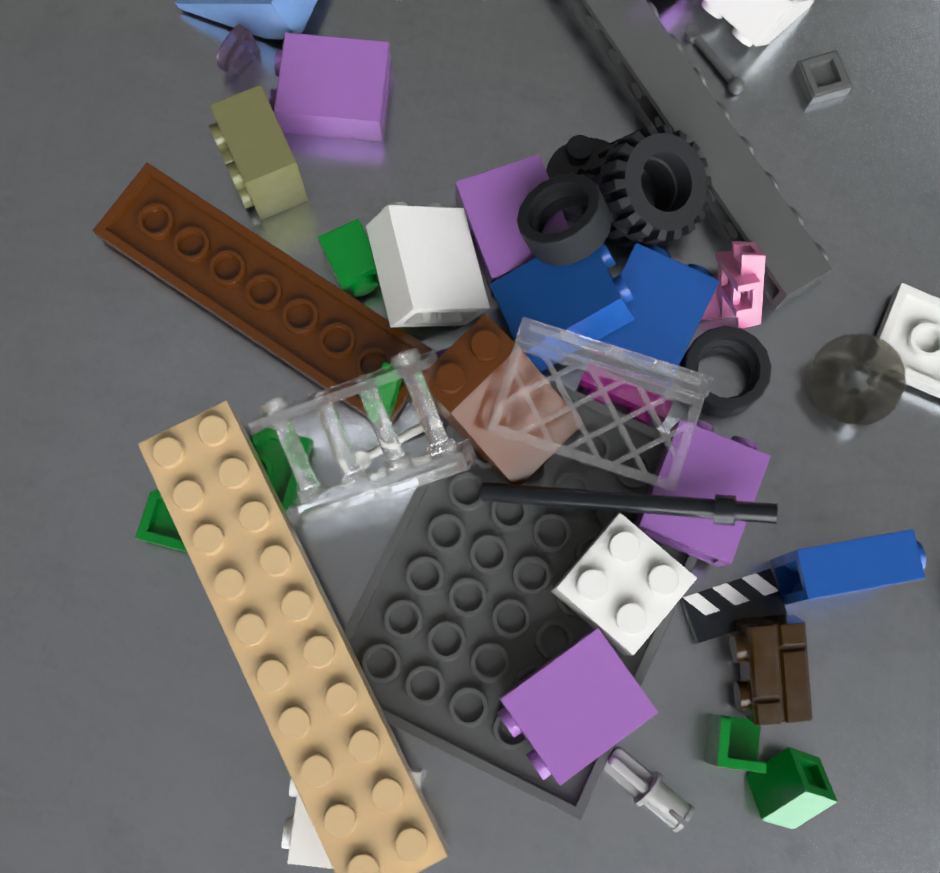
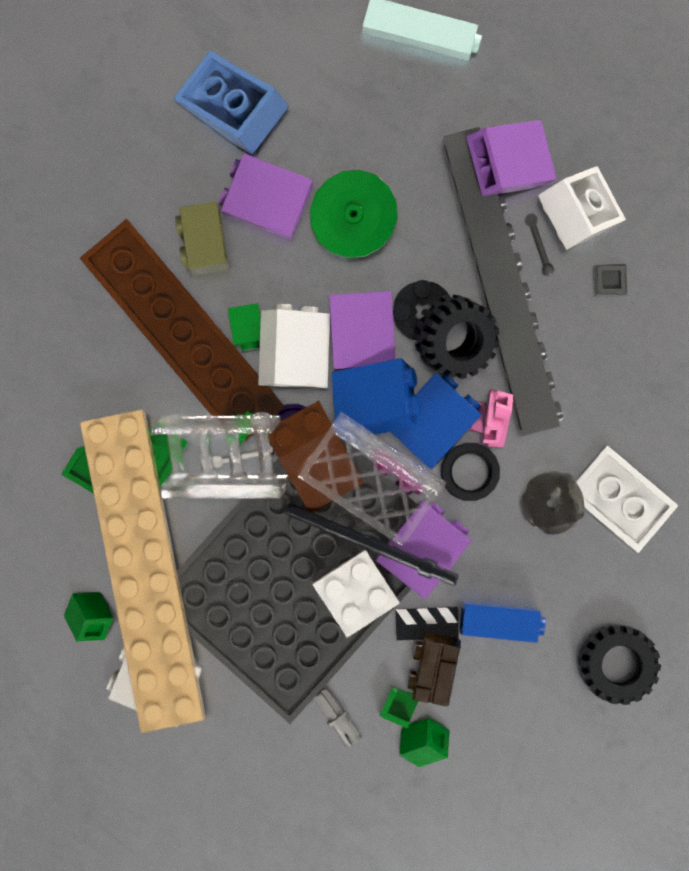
camera: 20 degrees right, 10 degrees up
clear purple tile [216,24,260,78] -> none
medium lavender brick [497,628,658,785] -> none
black tyre [517,173,612,266] -> none
none -> green panel [64,592,113,642]
none -> green piece [310,170,398,258]

